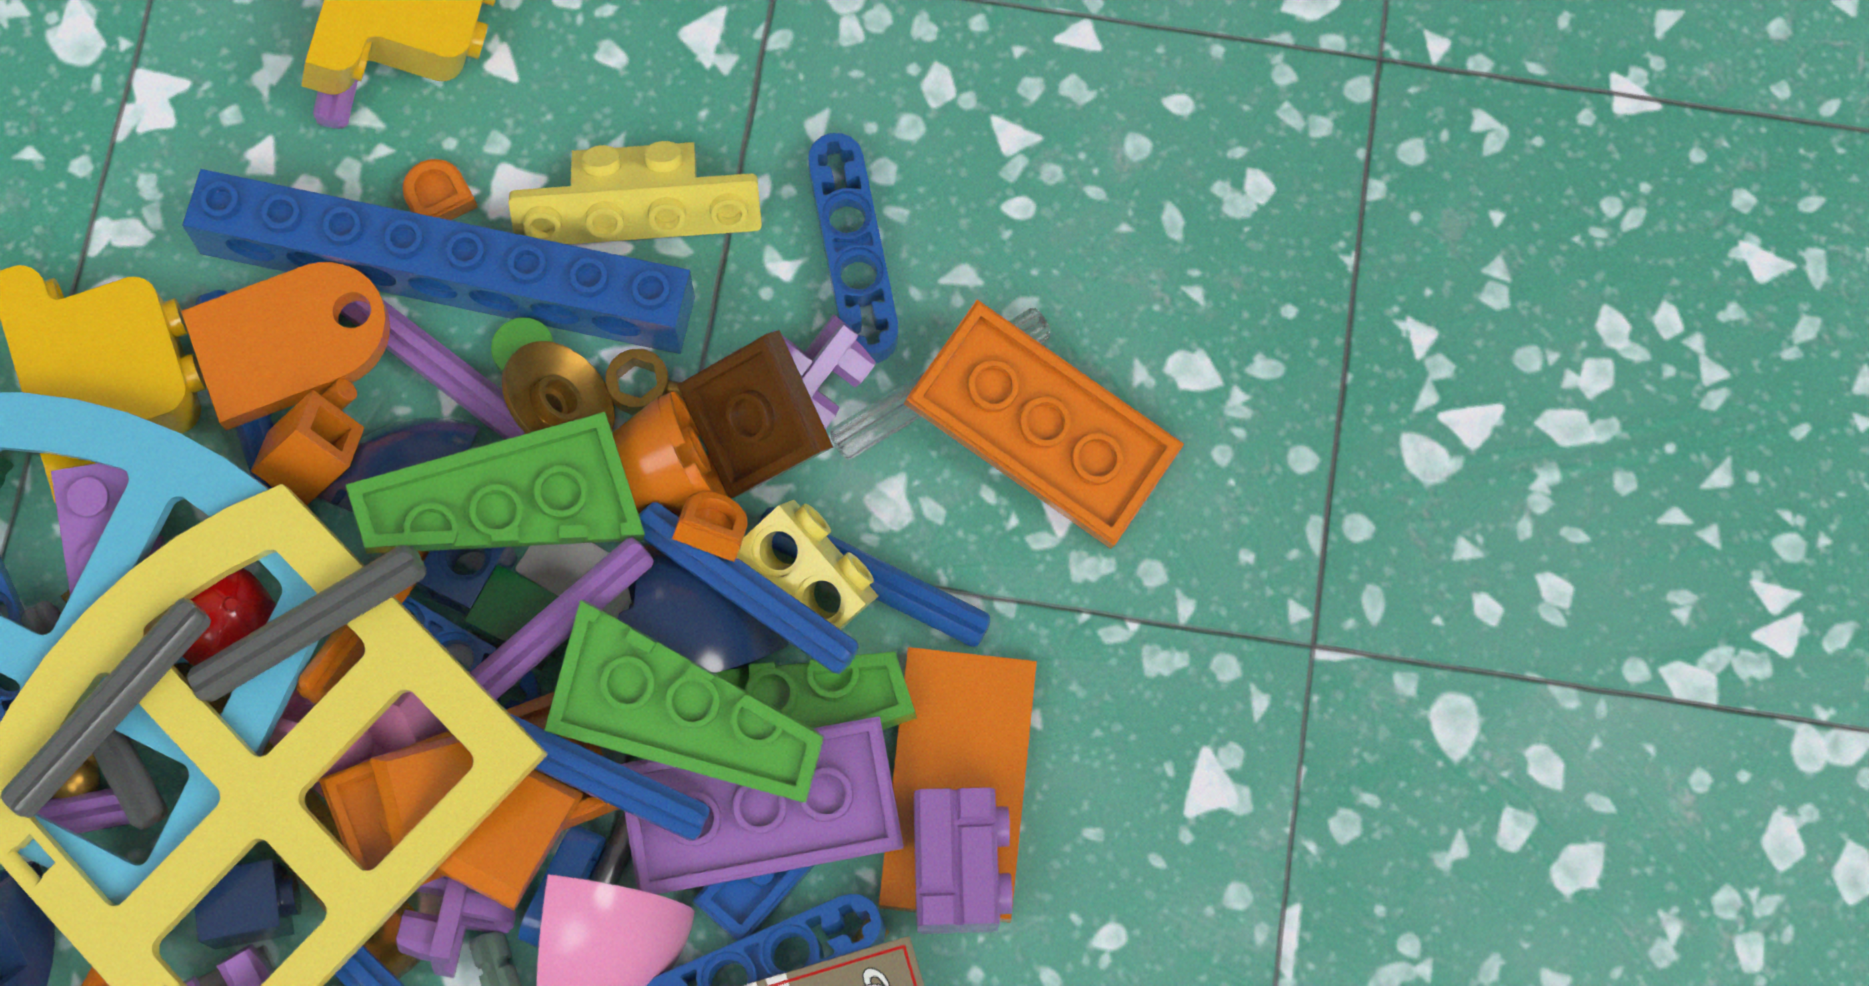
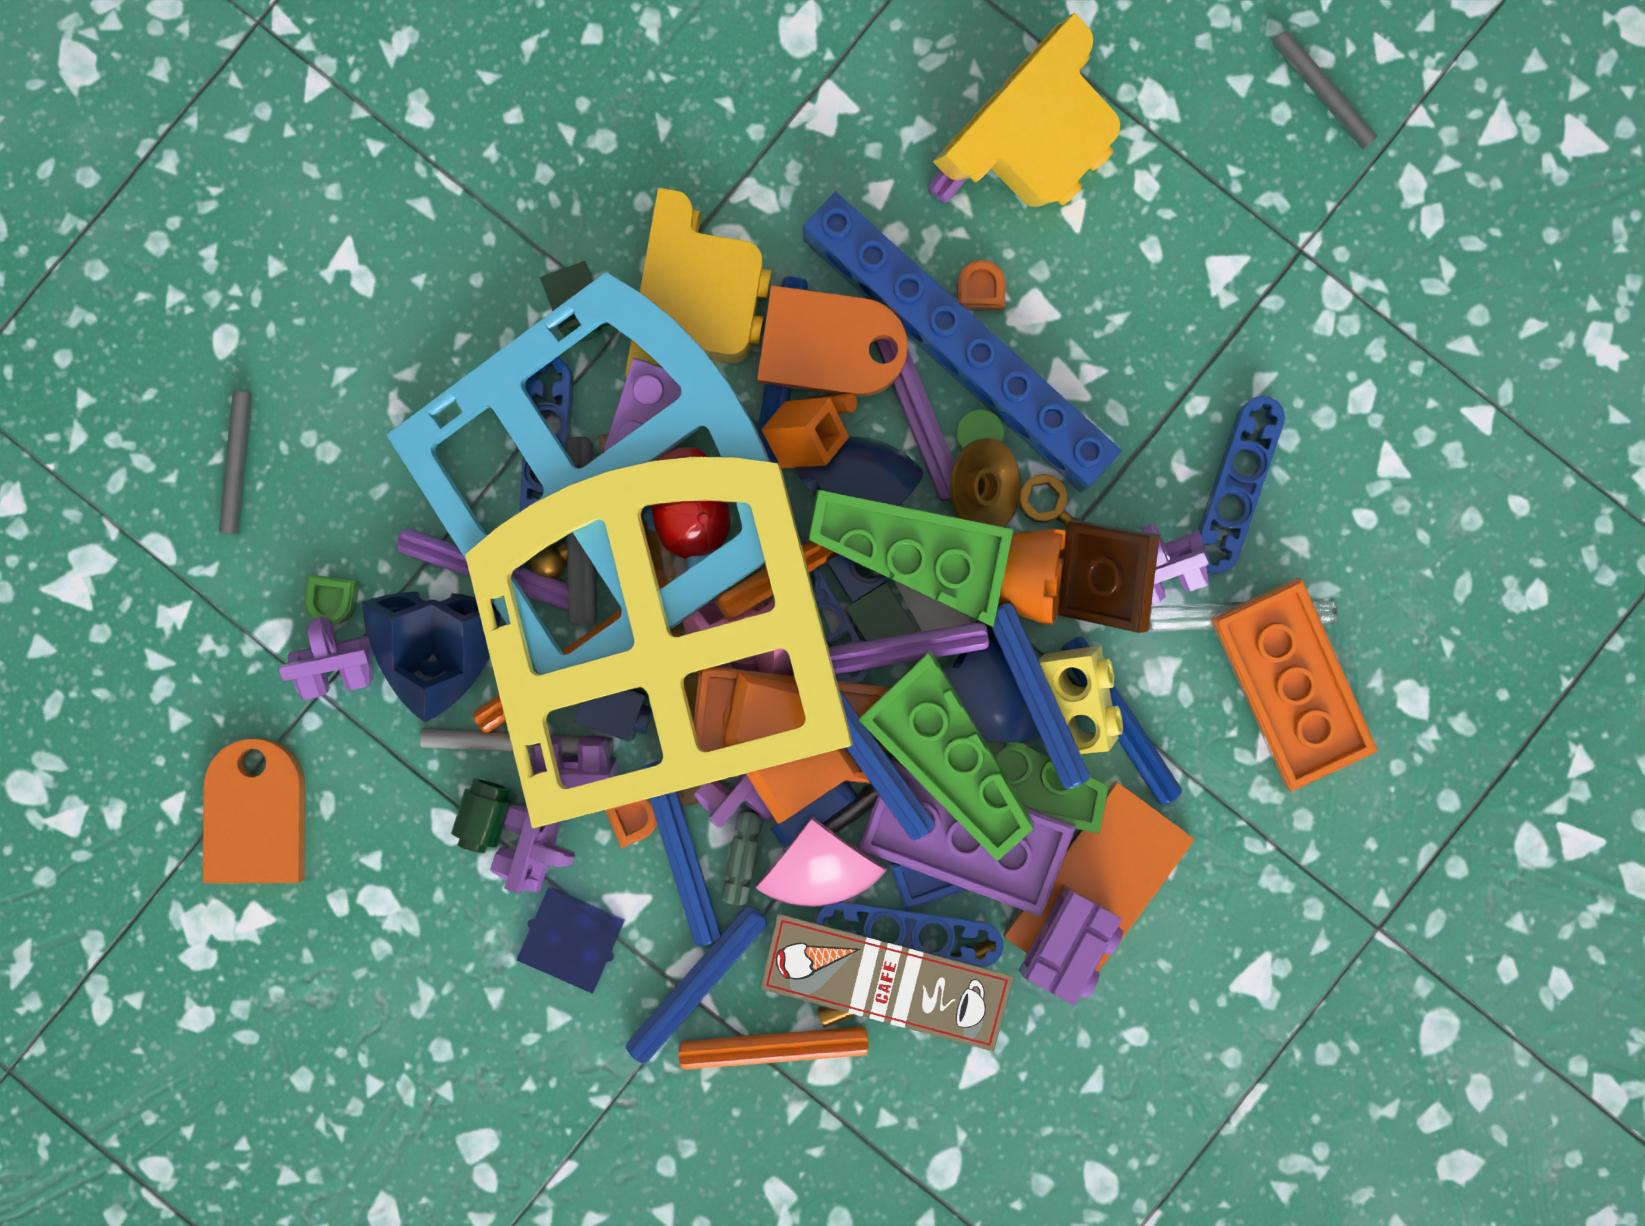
camera: 35 degrees right, 15 degrees up
dark grey axle [0,598,211,818] -> none
dark grey axle [187,545,426,701] -> none
light yellow bracket [508,141,762,244] -> none
orange tile [672,492,748,562] -> none

